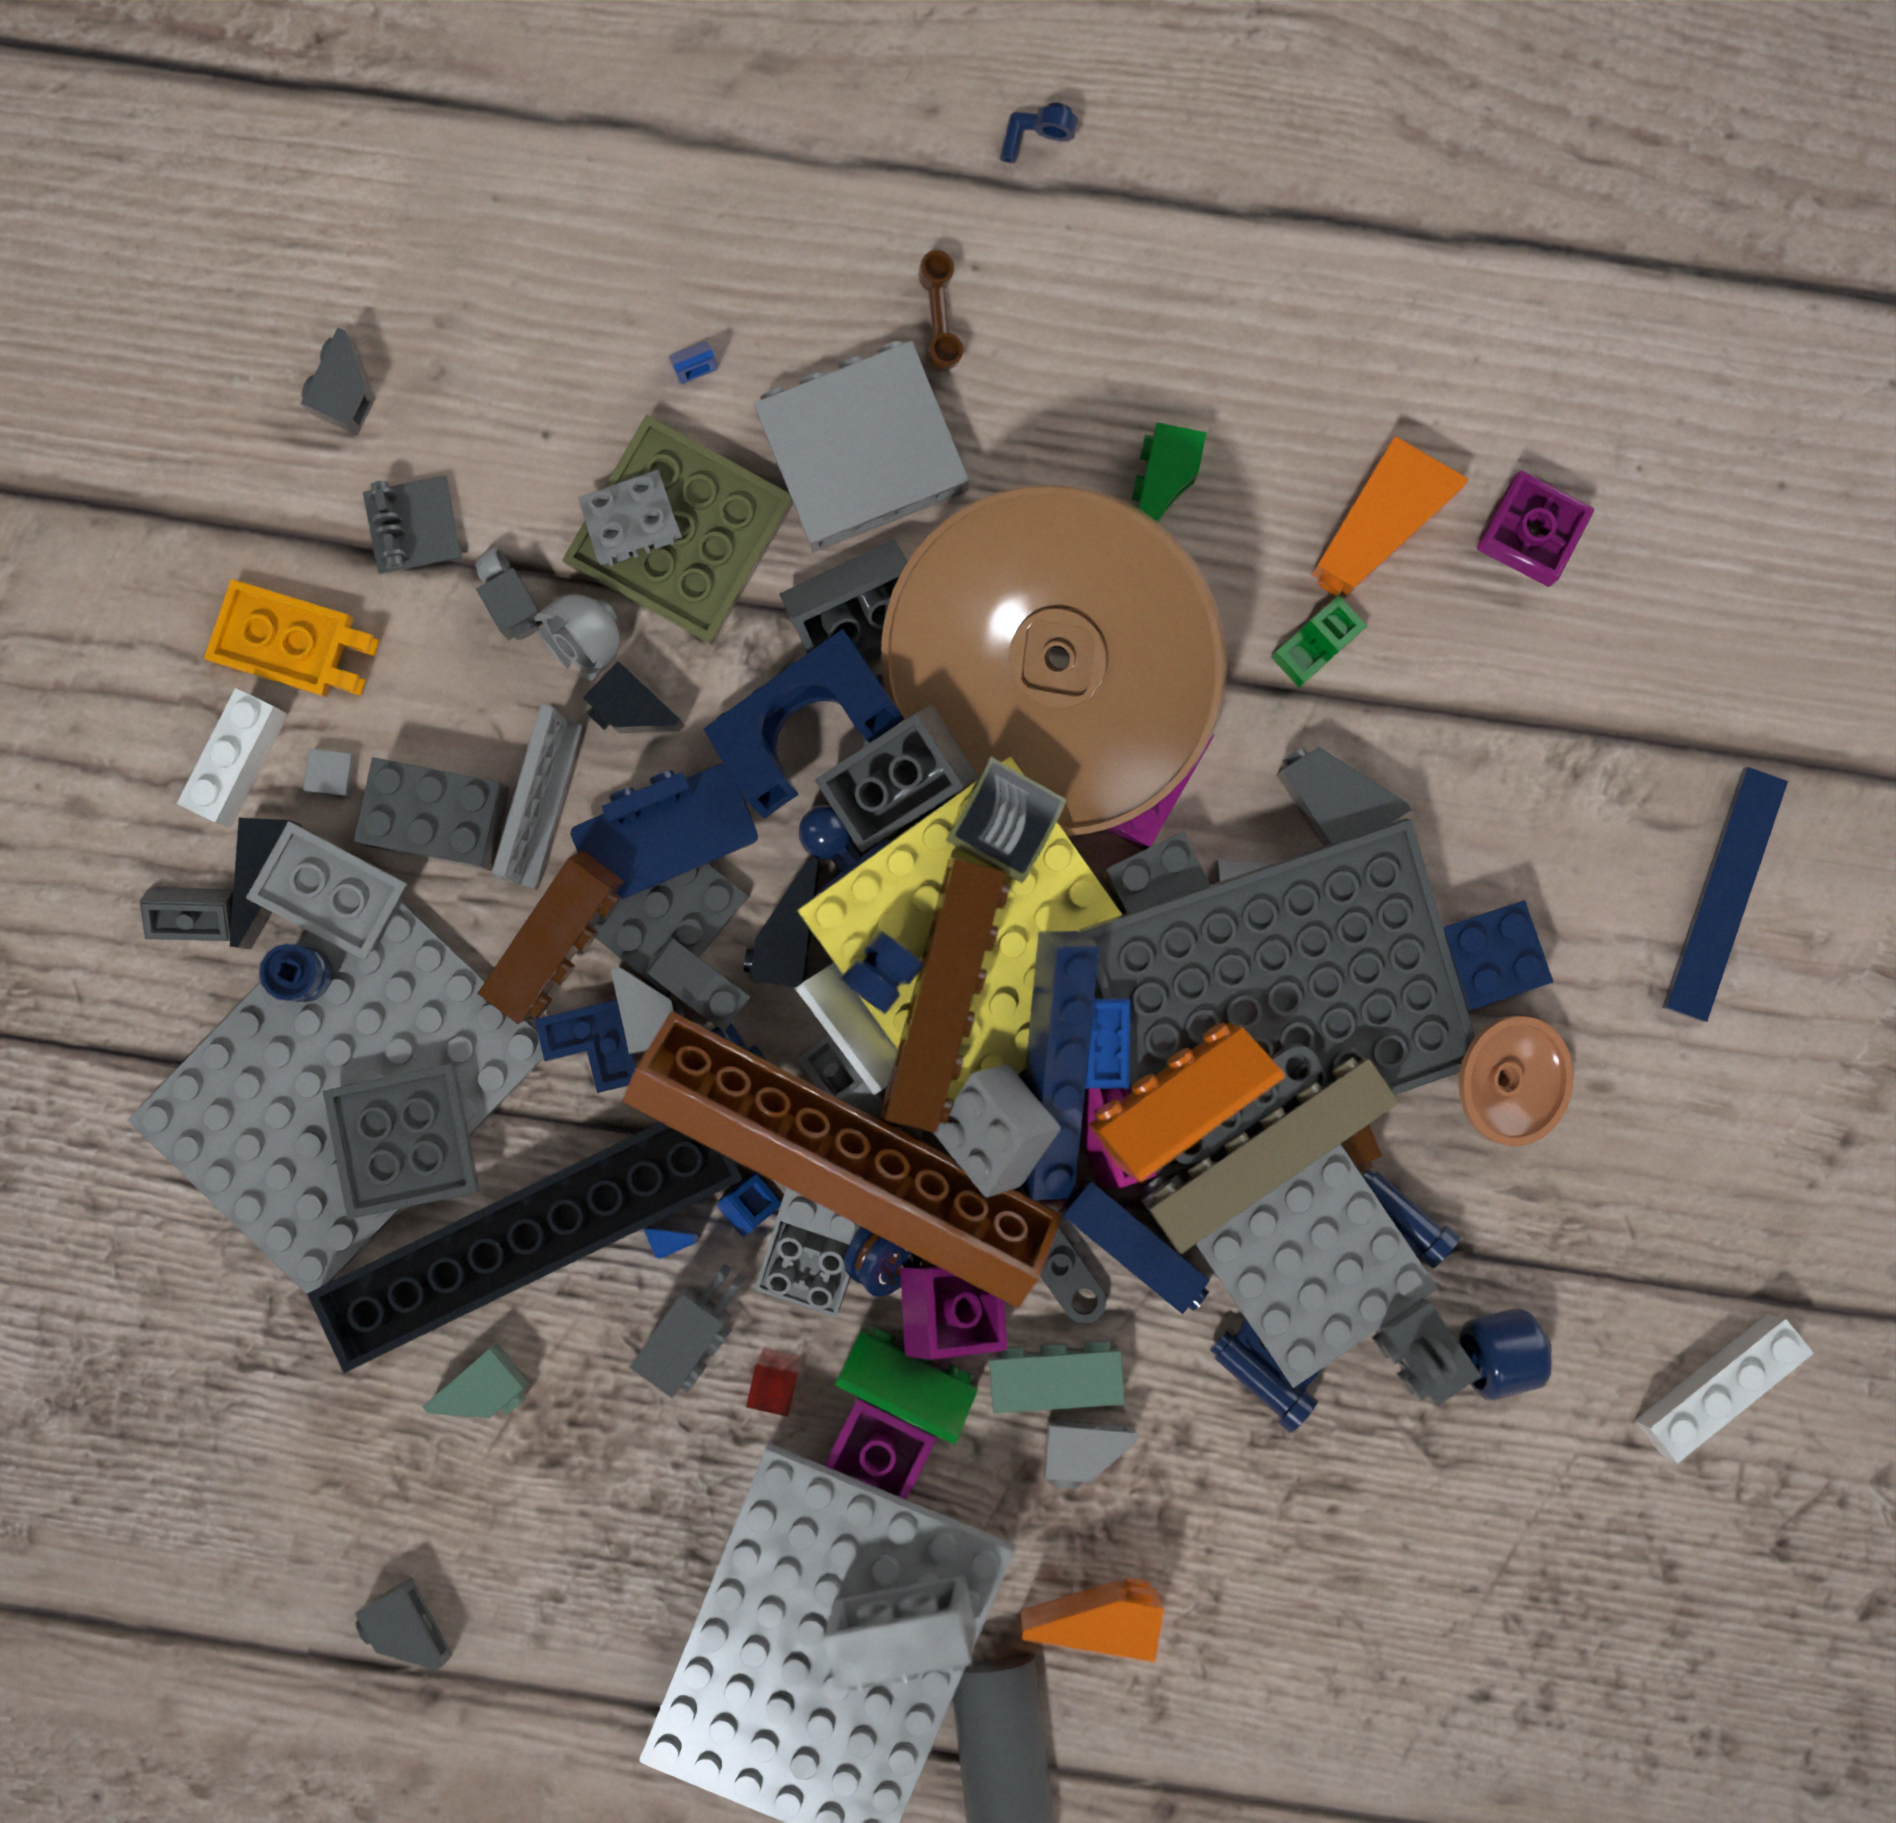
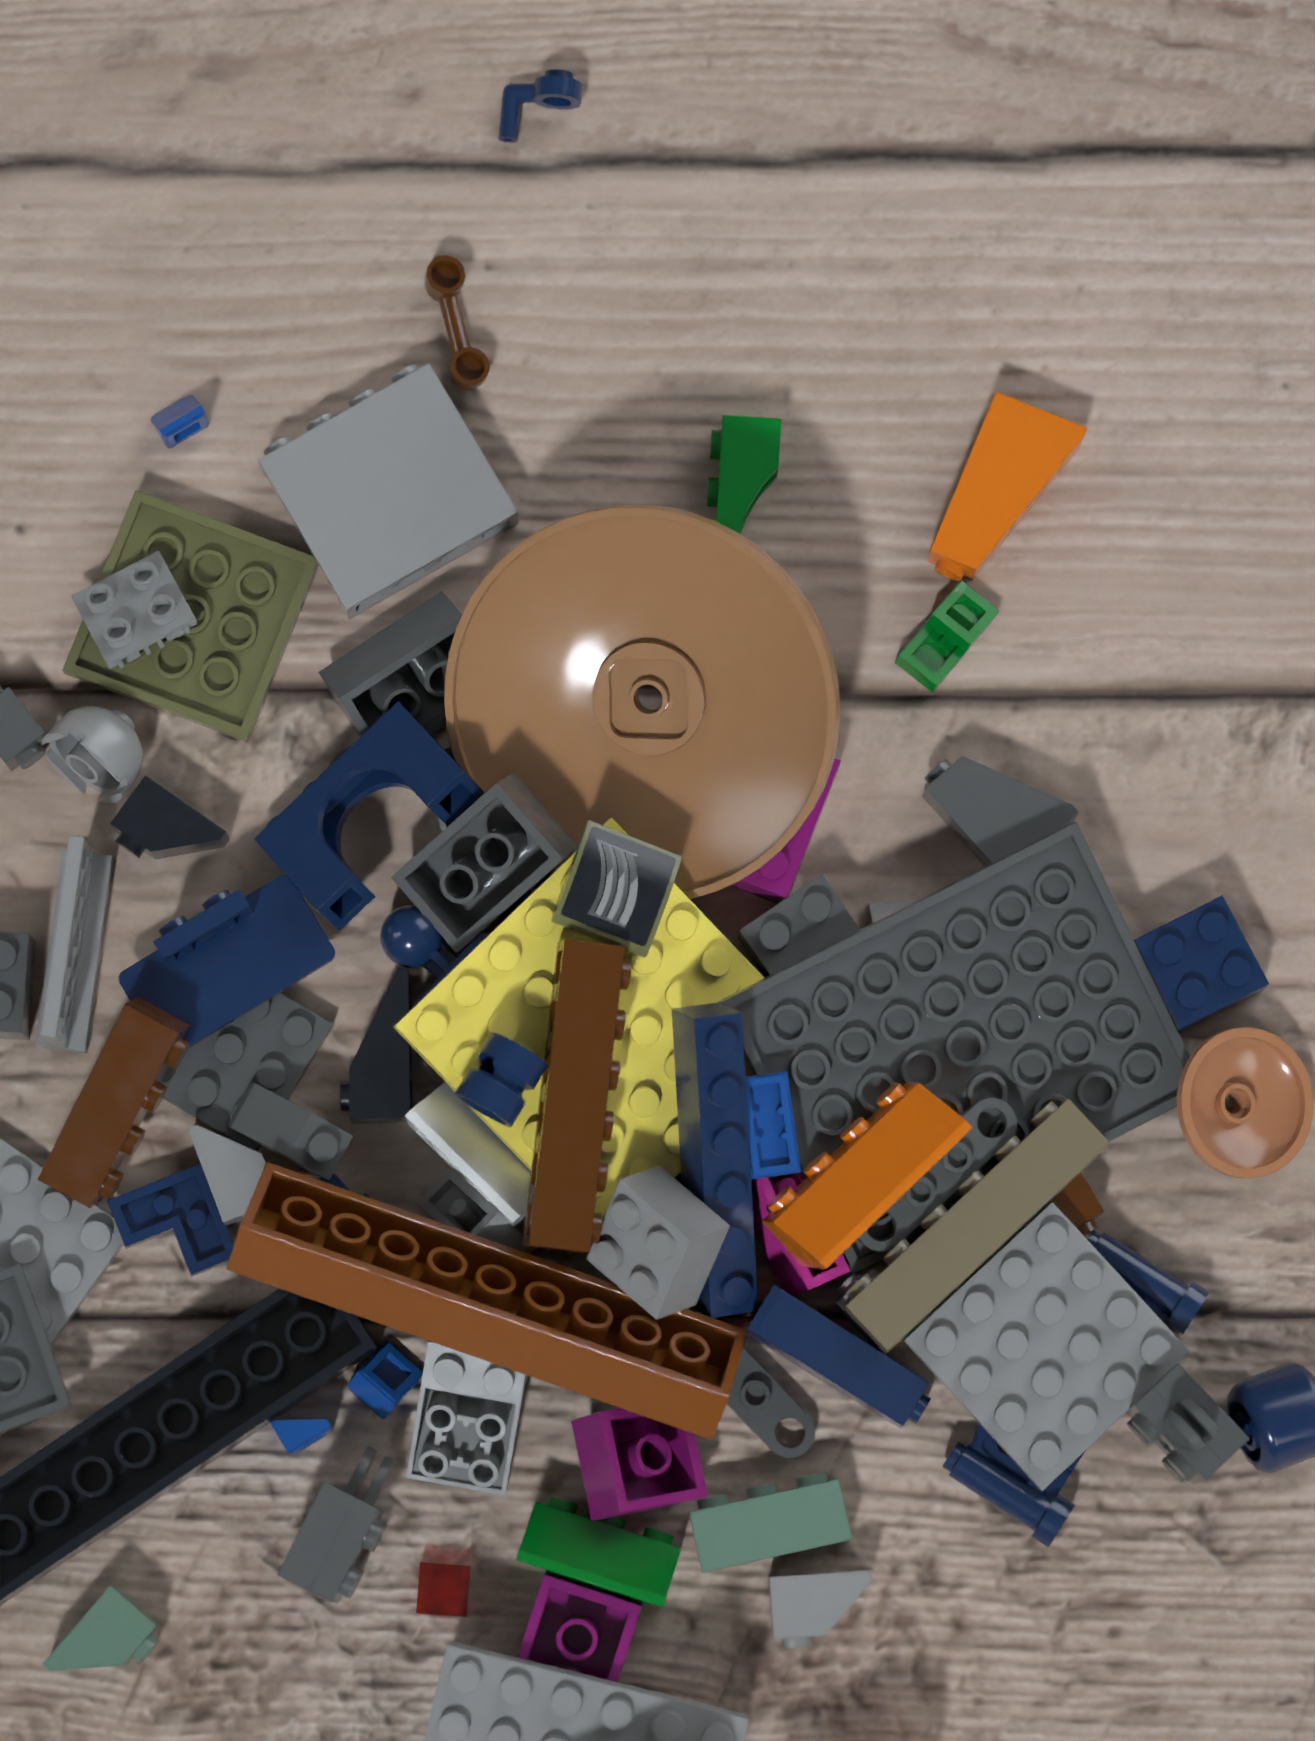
camera: 10 degrees left, 5 degrees down
dark blue head [844,1227,923,1297] -> none
magenta brick [1477,470,1594,587] -> none

